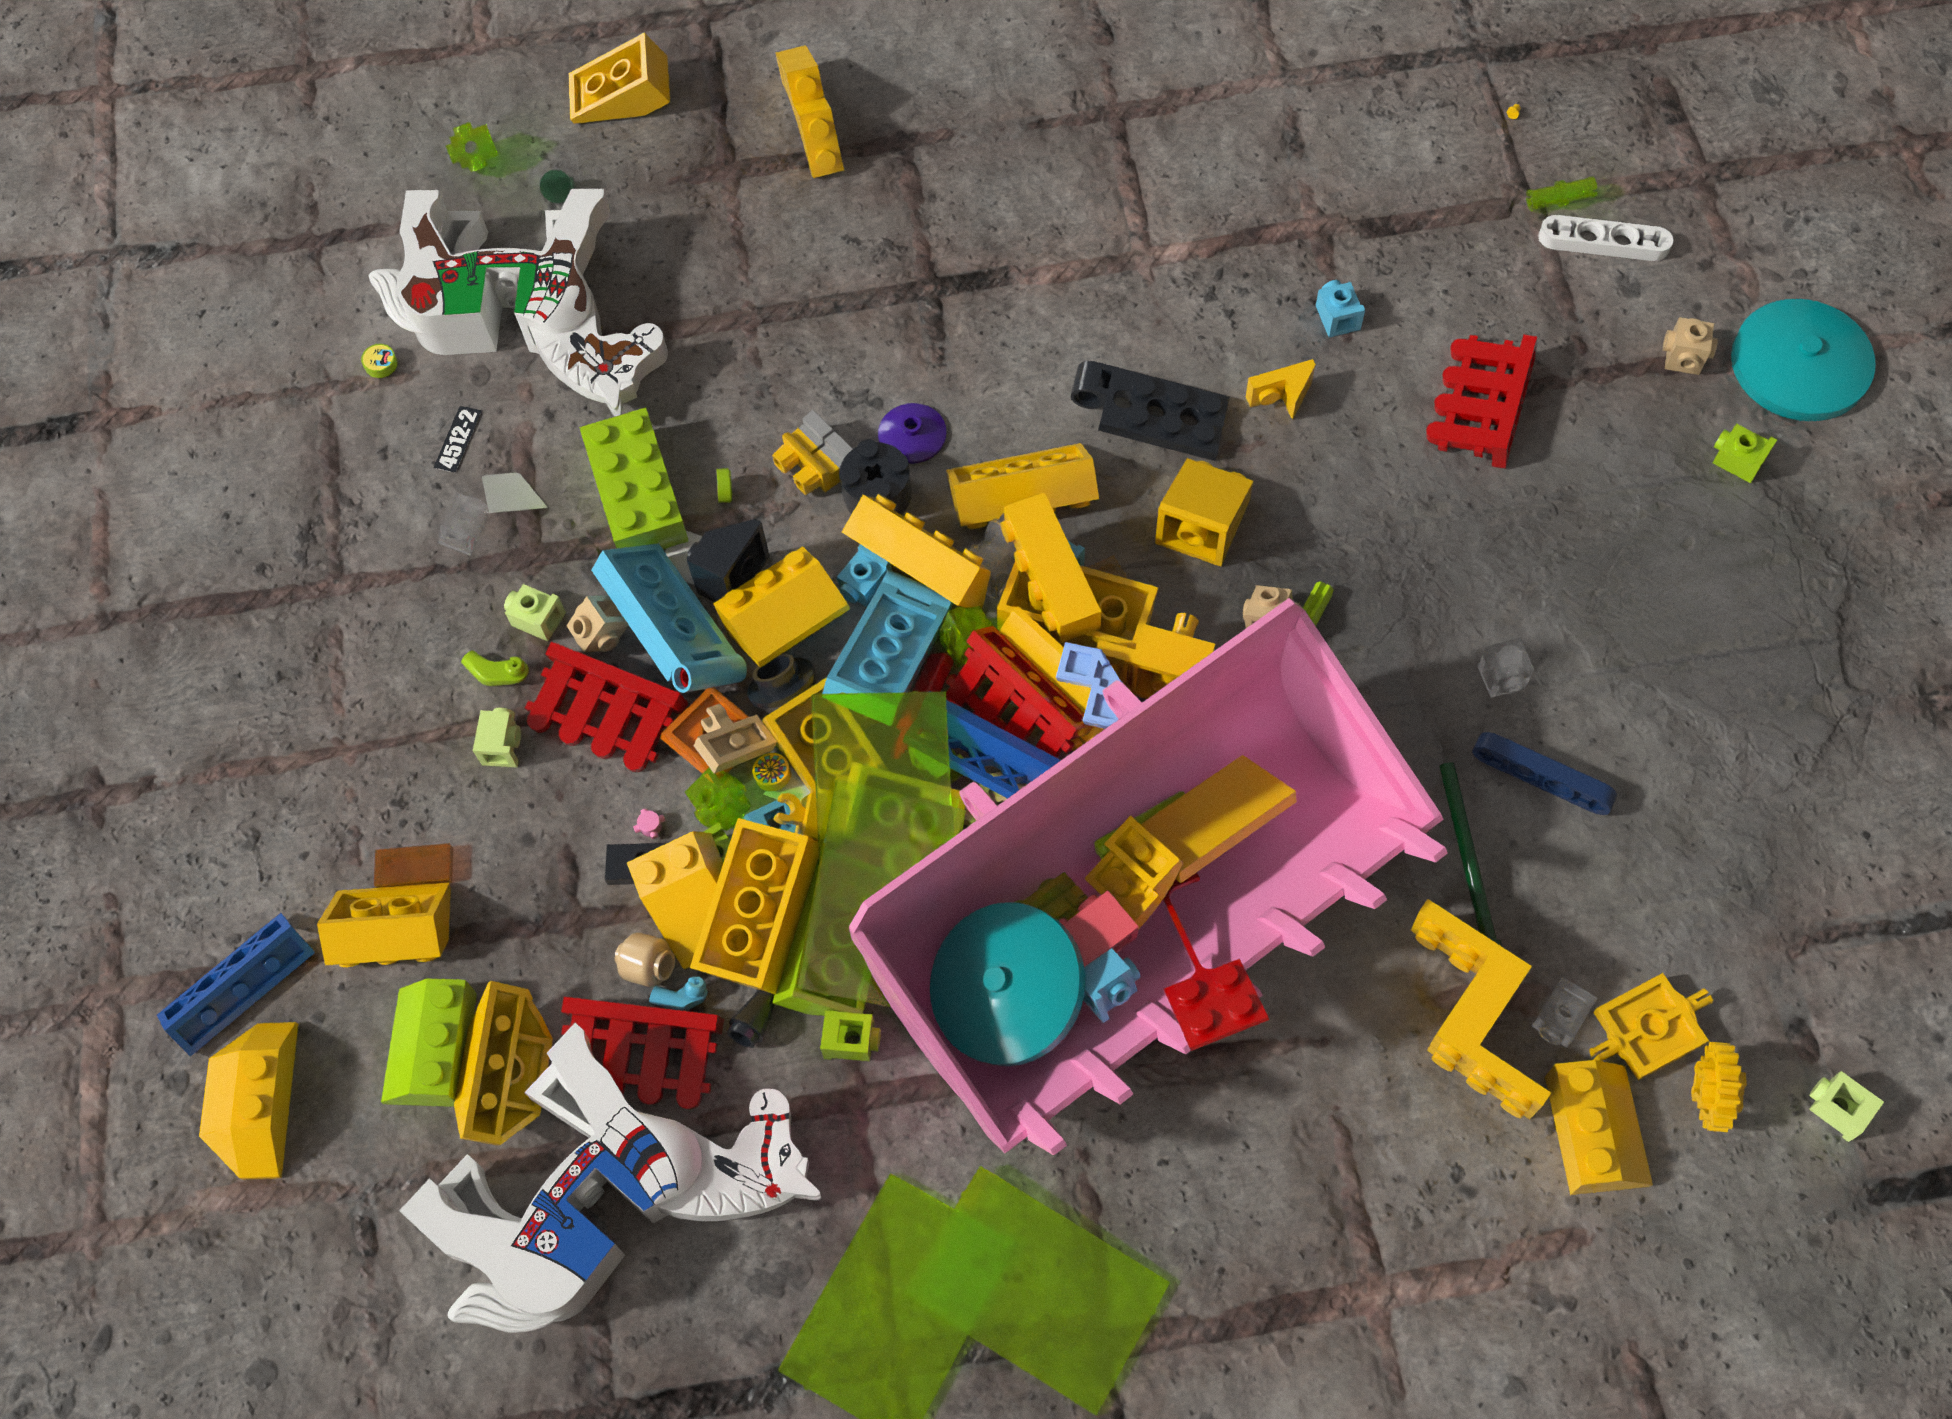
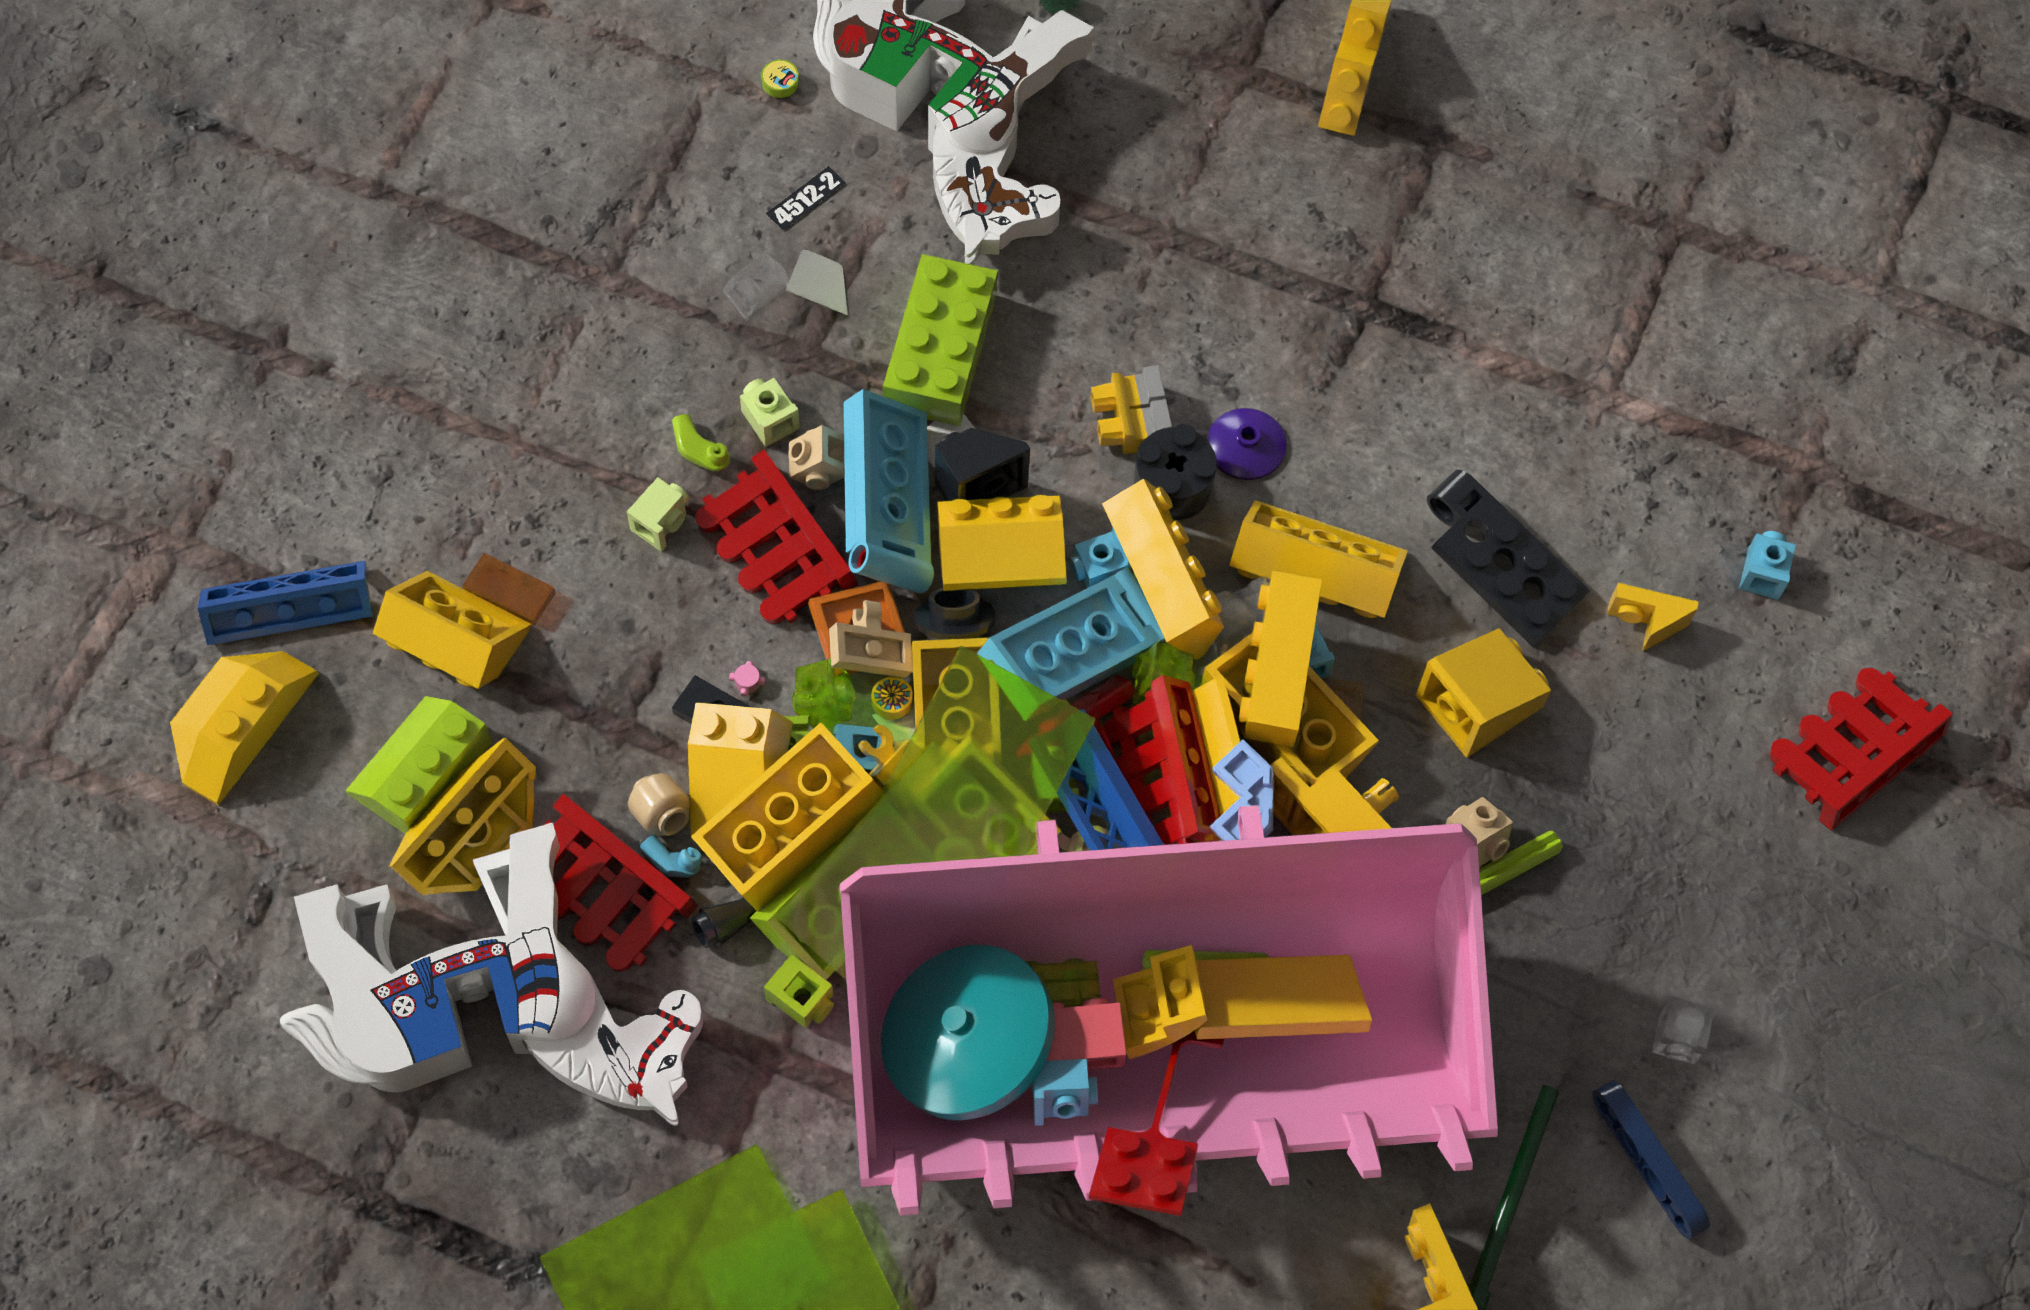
camera: 25 degrees right, 0 degrees up
lime tile [716,468,732,503] -> none

